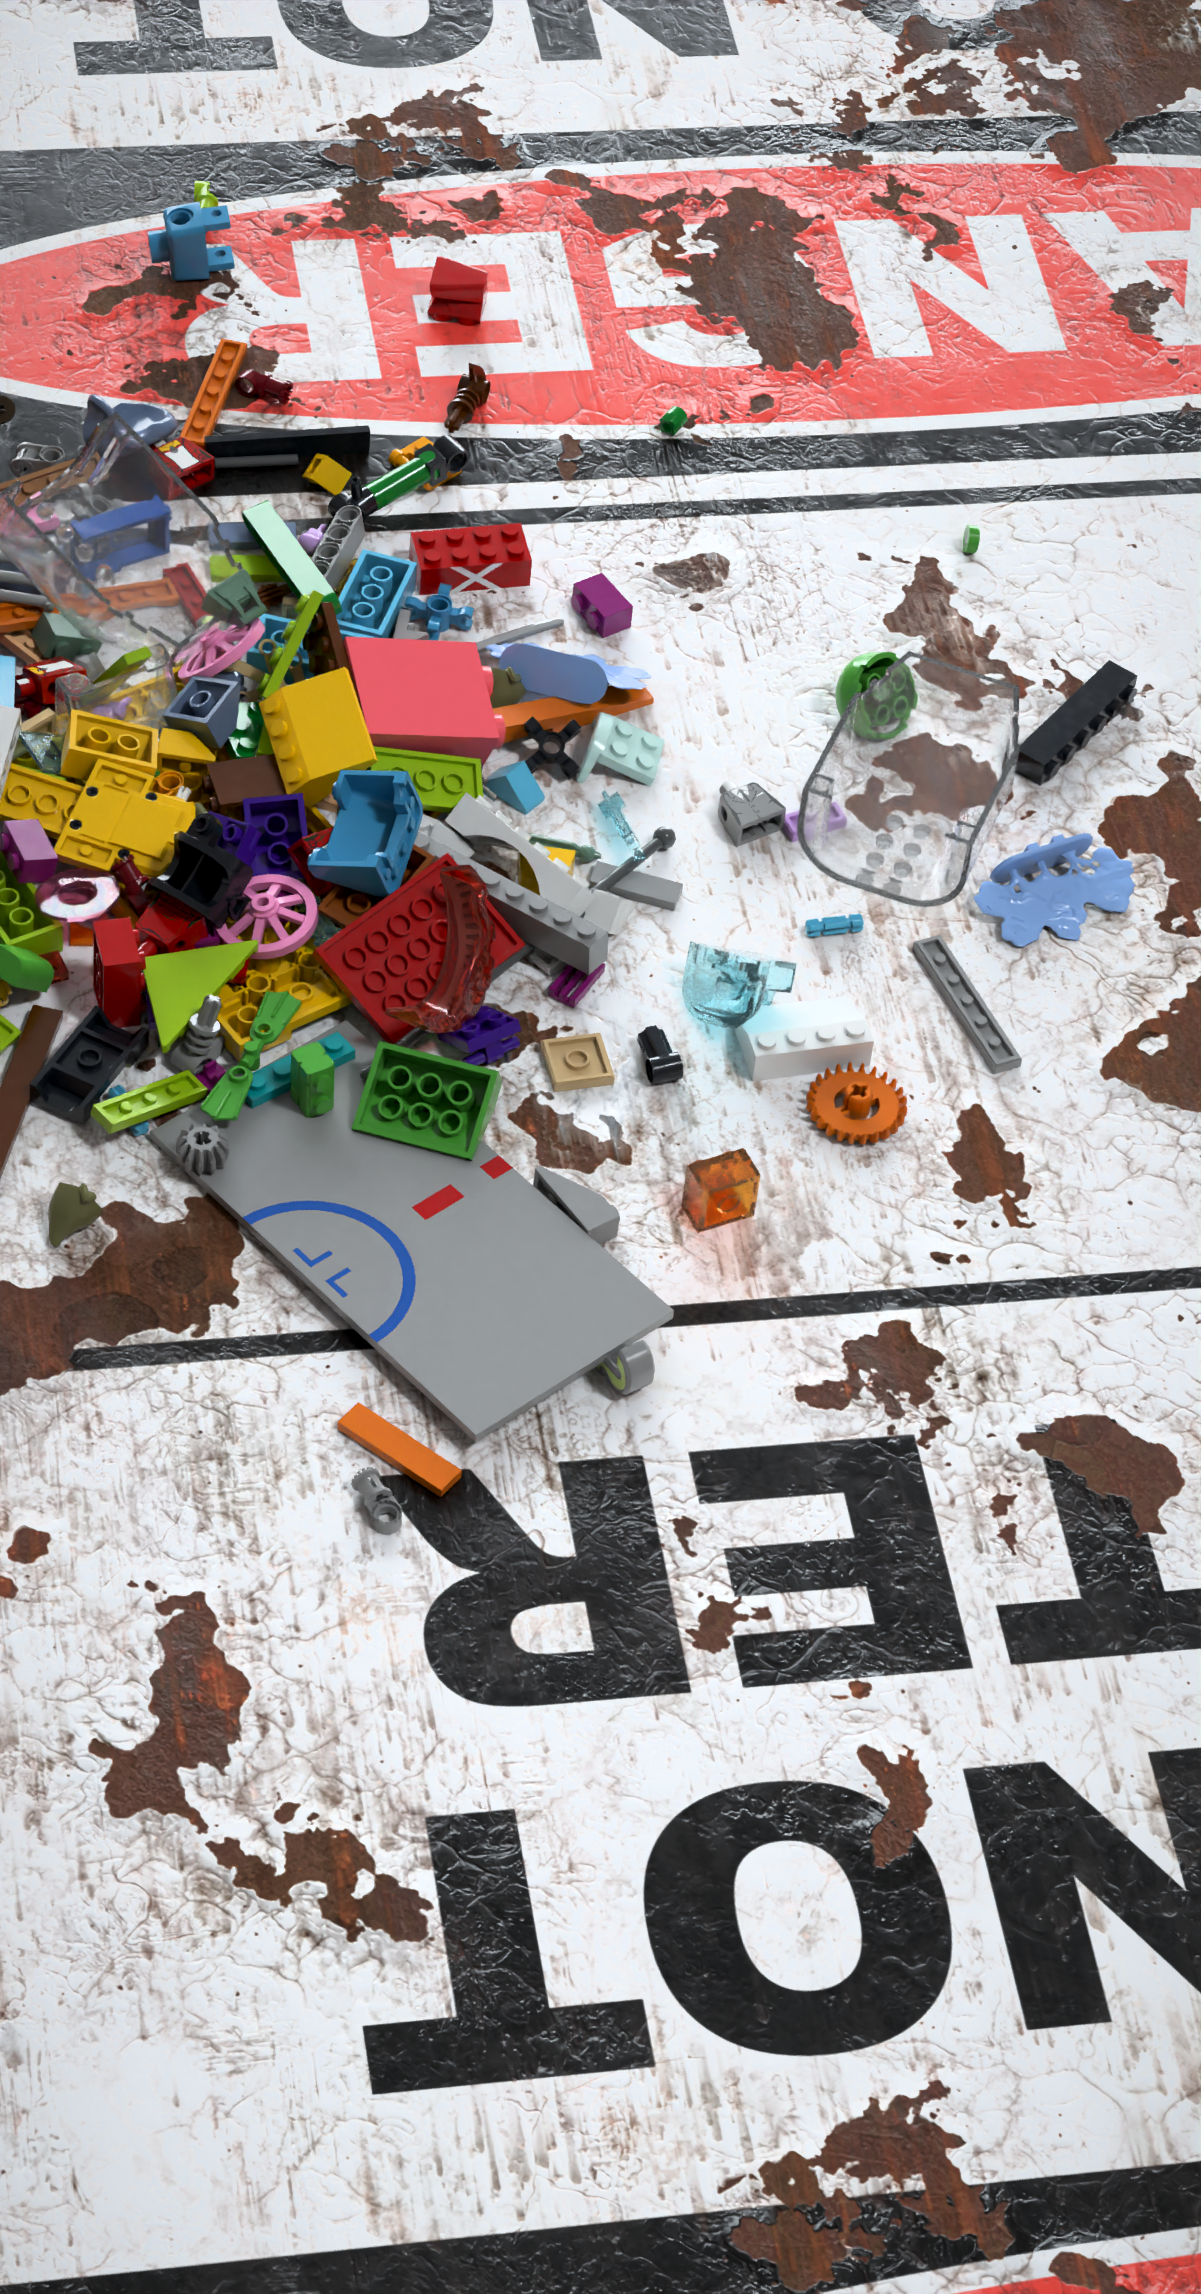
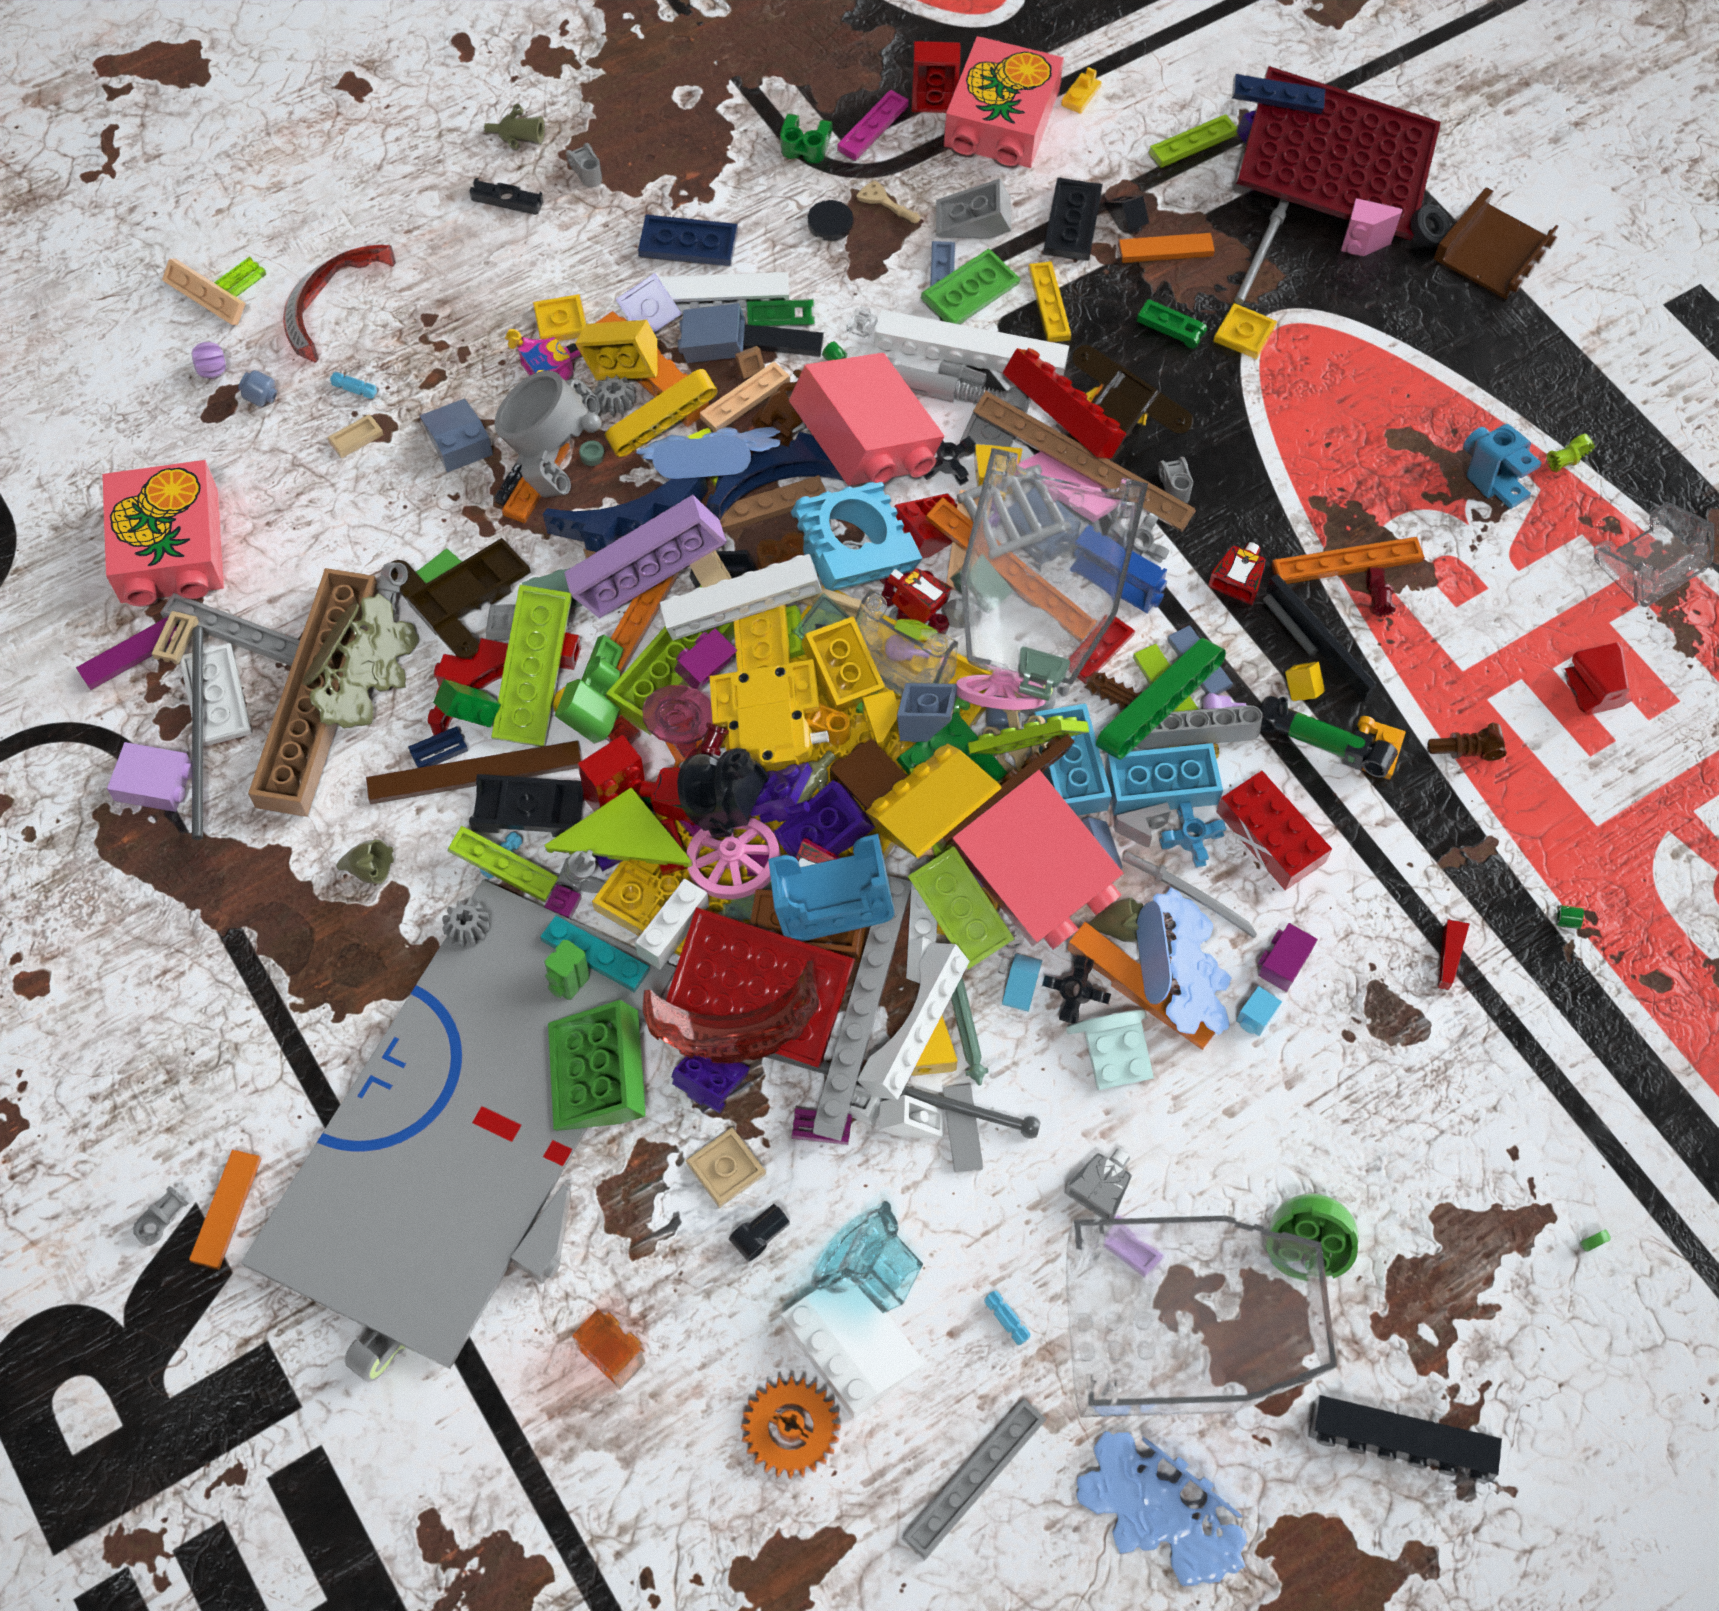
camera: 70 degrees right, 15 degrees up
sand blue piece [83,394,178,456] -> none
bright green piece [200,991,302,1121] -> none
clear light blue piece [597,791,646,862] -> none
none -> white brick [635,879,709,970]
none -> medium azure brick [1236,986,1282,1037]
none -> red piece [1438,919,1470,990]
none -> clear windscreen [1593,501,1714,607]

